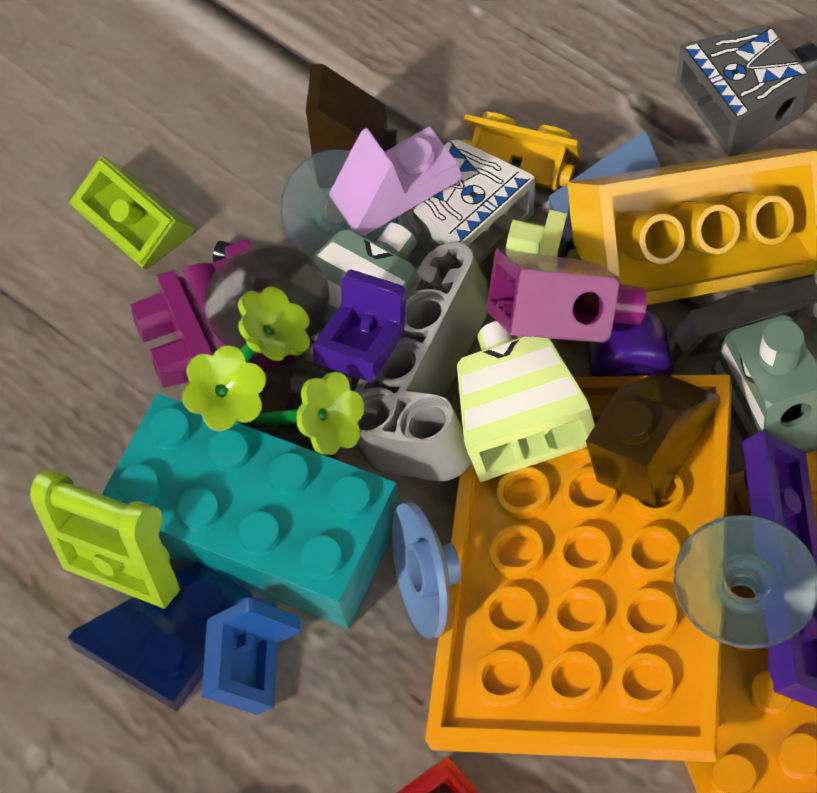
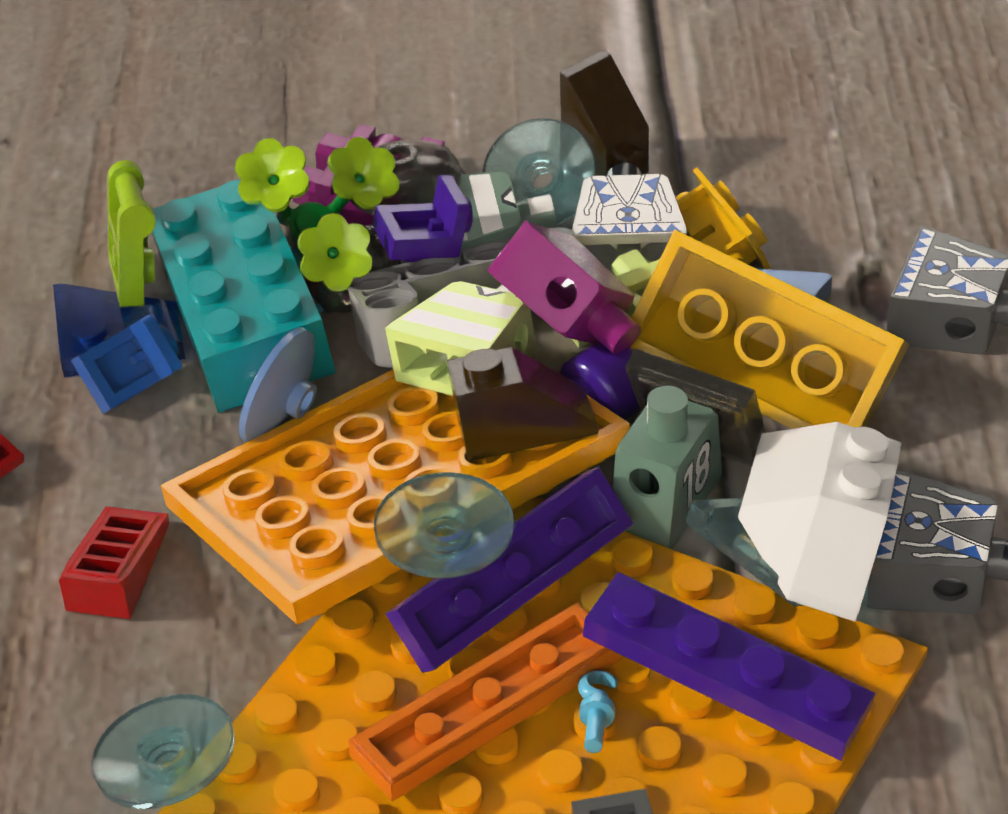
camera: 45 degrees right, 15 degrees down
lime slope [69,156,196,270] -> none
lavender slope [329,126,463,237] -> none

